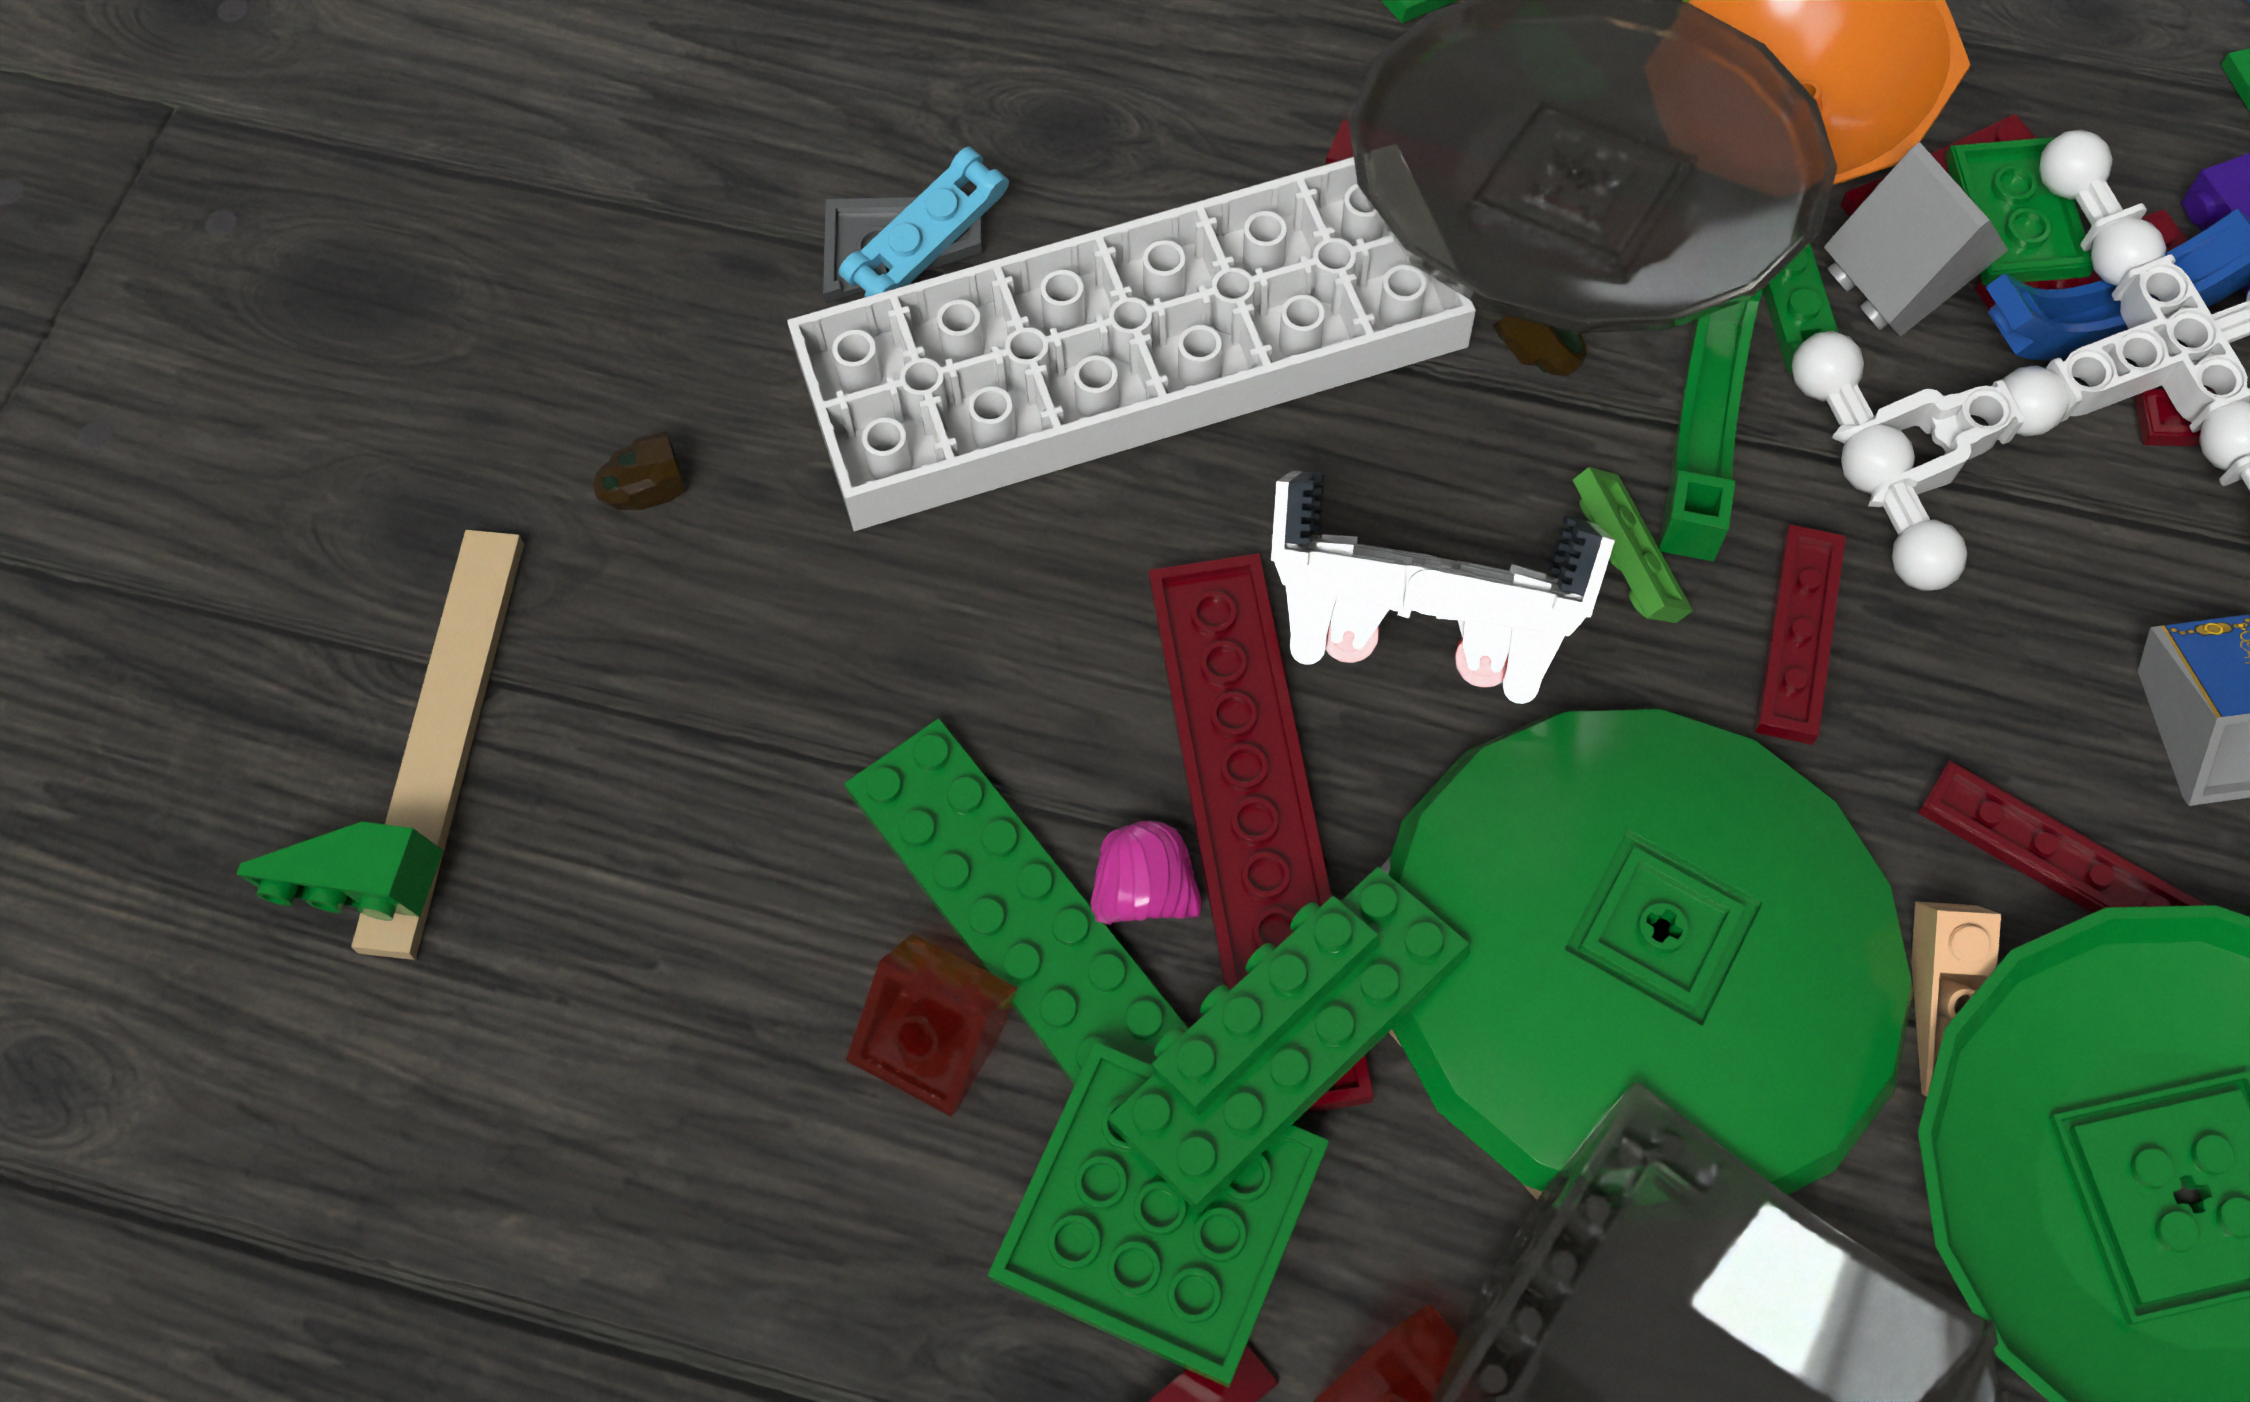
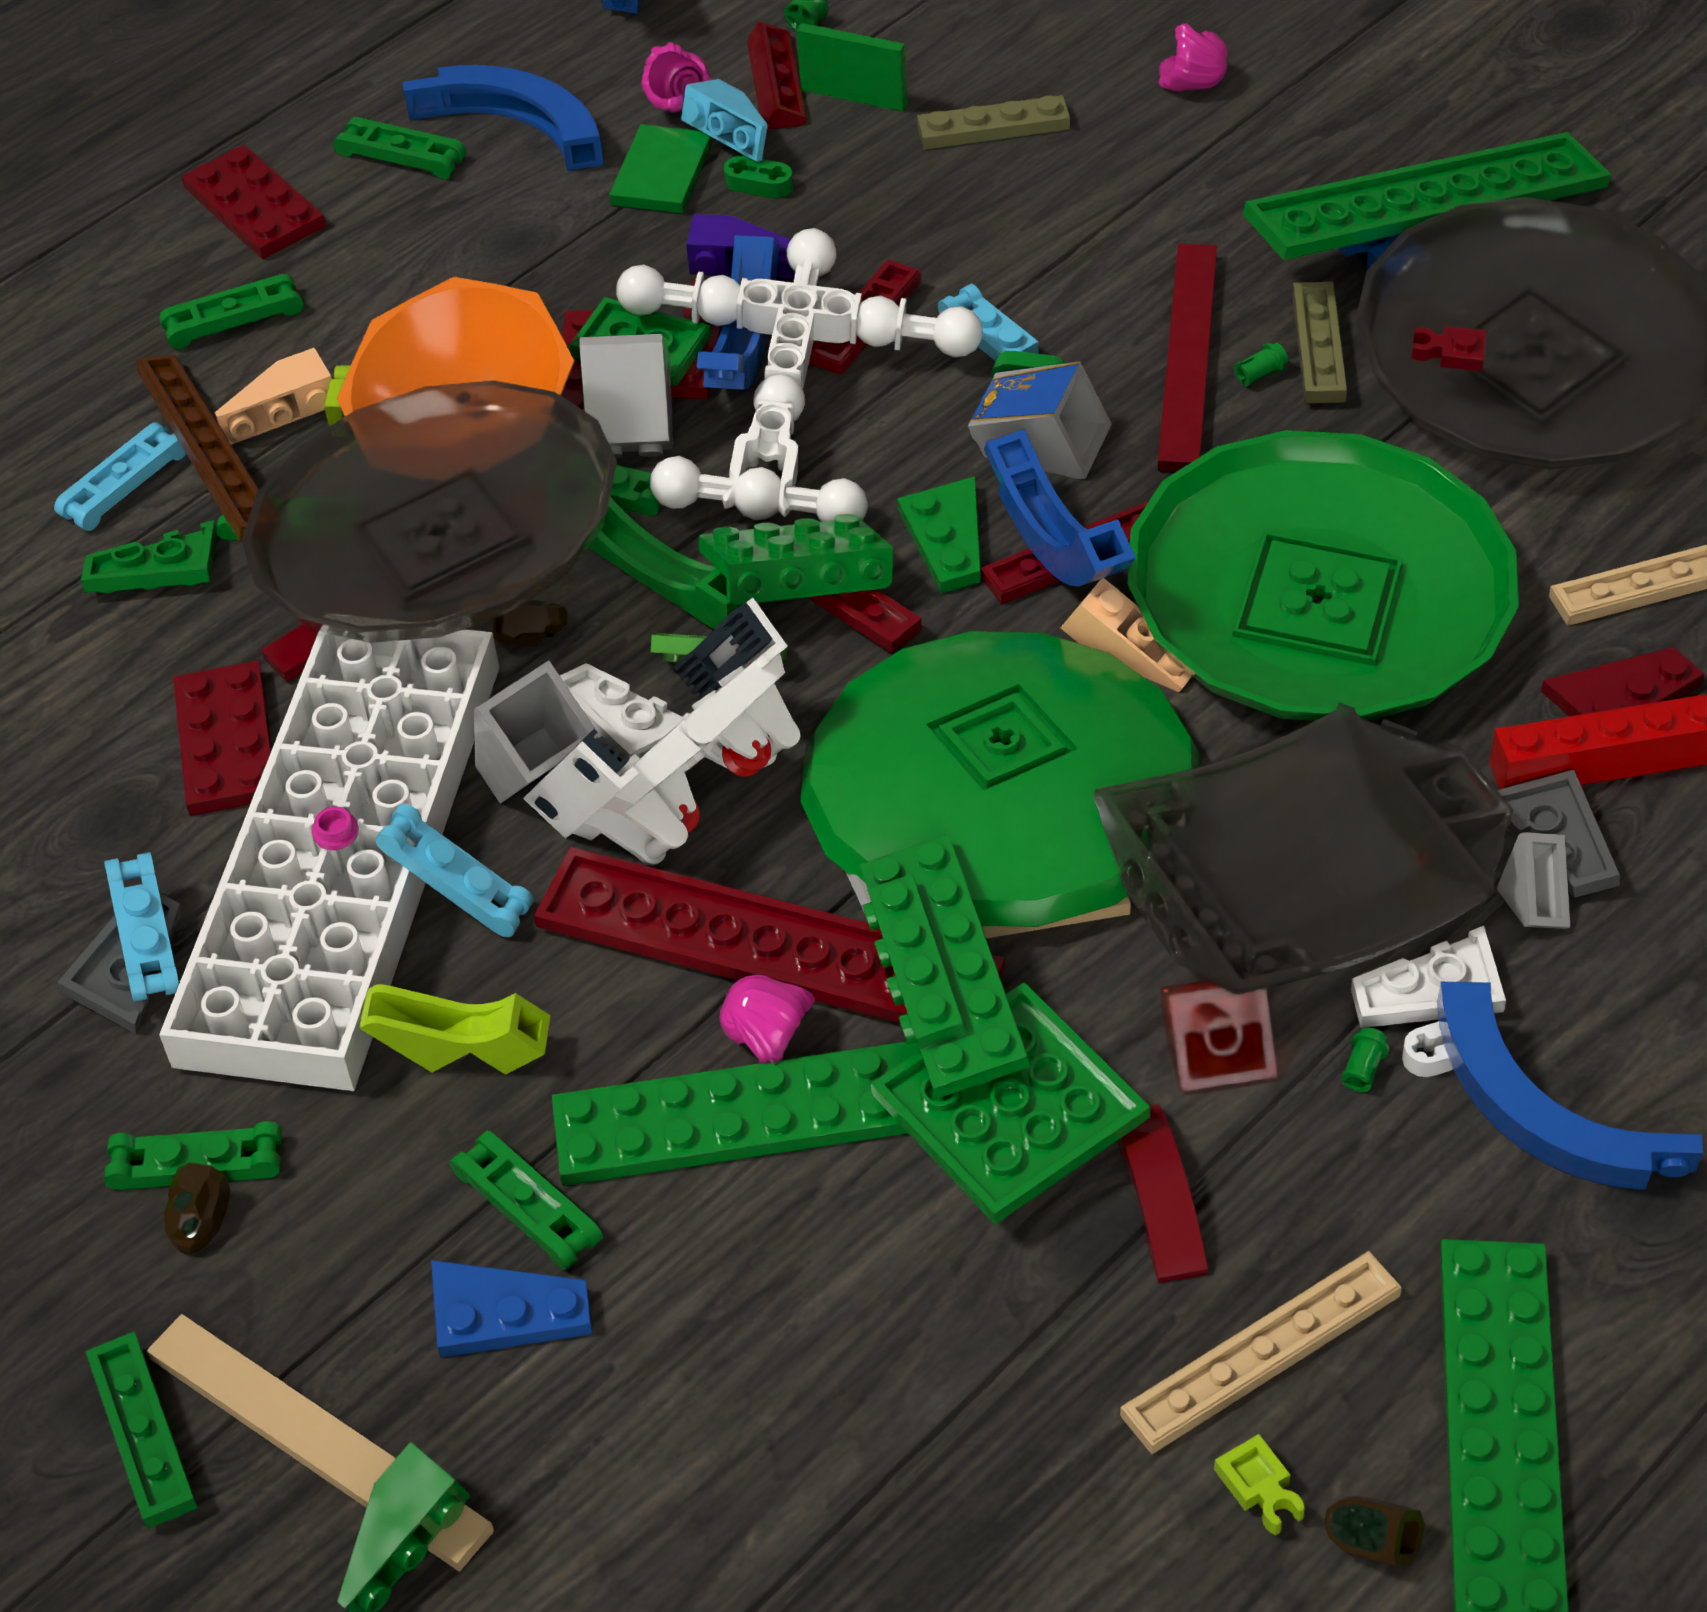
camera: 60 degrees left, 15 degrees down
clear red slope [846,933,1018,1117] -> none
none -> green plate [85,1332,198,1529]
none -> green plate [104,1121,282,1190]
none -> dark red plate [173,660,272,816]
none -> dark pink plate [312,807,359,850]
none -> lime arch [359,984,551,1075]
none -> medium azure plate [376,804,534,937]
none -> blue wing [431,1260,593,1358]
none -> green plate [449,1130,603,1271]
none -> light grey slope [474,660,600,804]
none -> white wing [560,663,690,760]
none -> green bracket [699,514,893,605]
none -> green wing [897,476,981,594]
none -> blue arch [984,429,1136,587]

